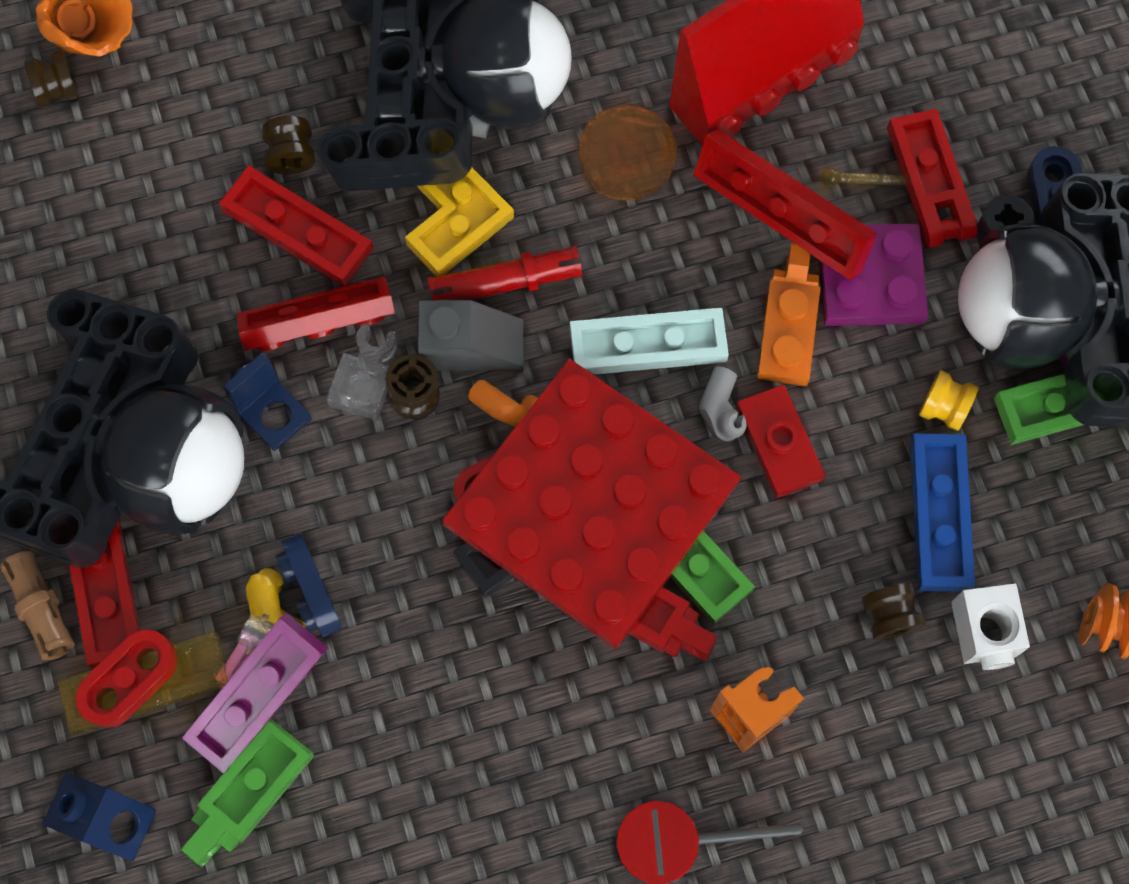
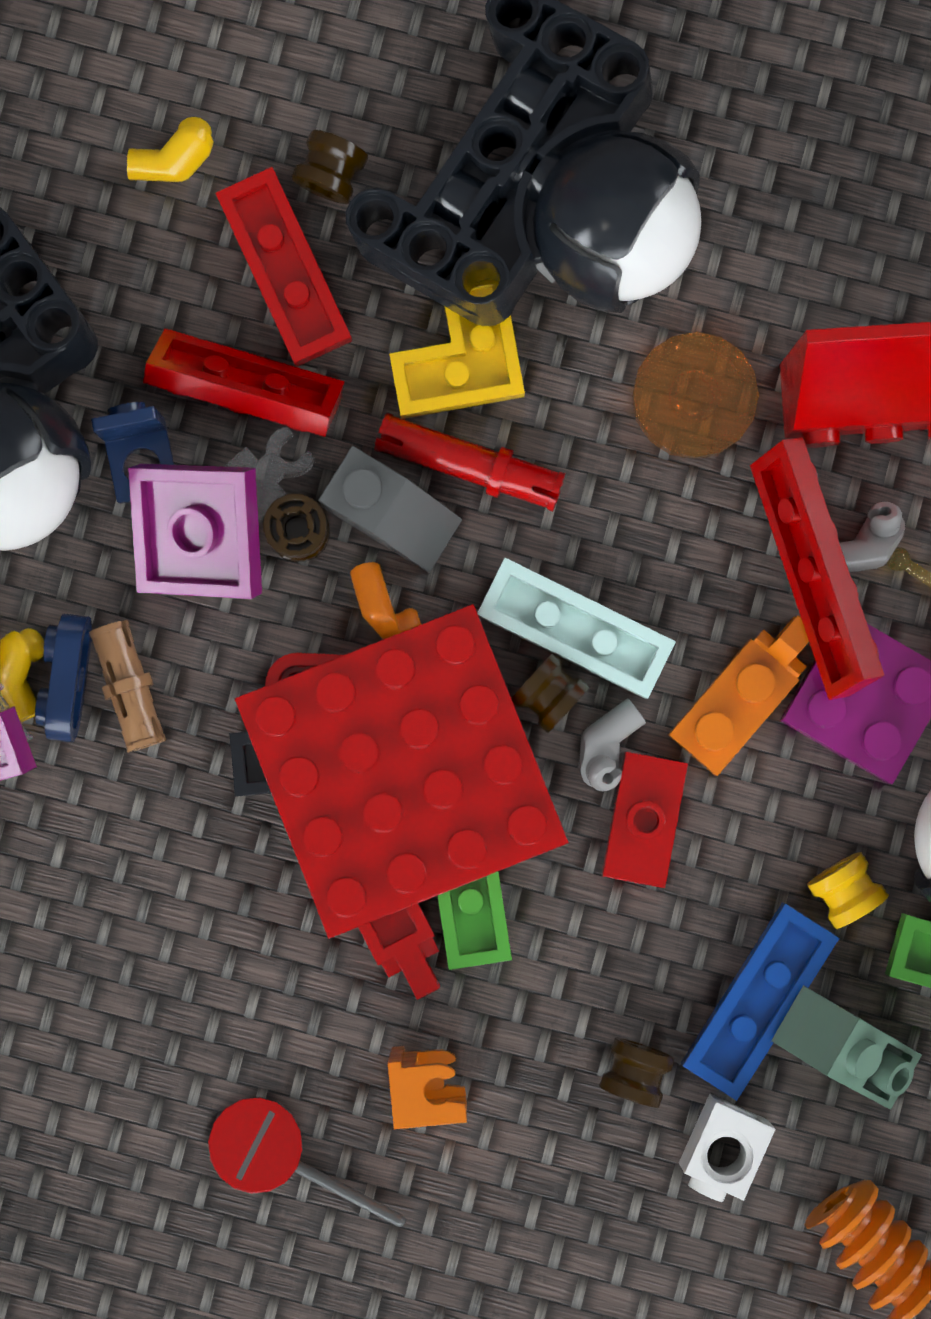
camera: 35 degrees right, 15 degrees up
none -> medium nougat pin [89,620,166,753]
none -> yellow arm [127,117,213,182]
none -> plate [128,464,262,599]
none -> dark brown wheel [511,653,590,733]
none -> sand green slope [771,985,922,1110]
none -> light grey arm [839,502,905,573]

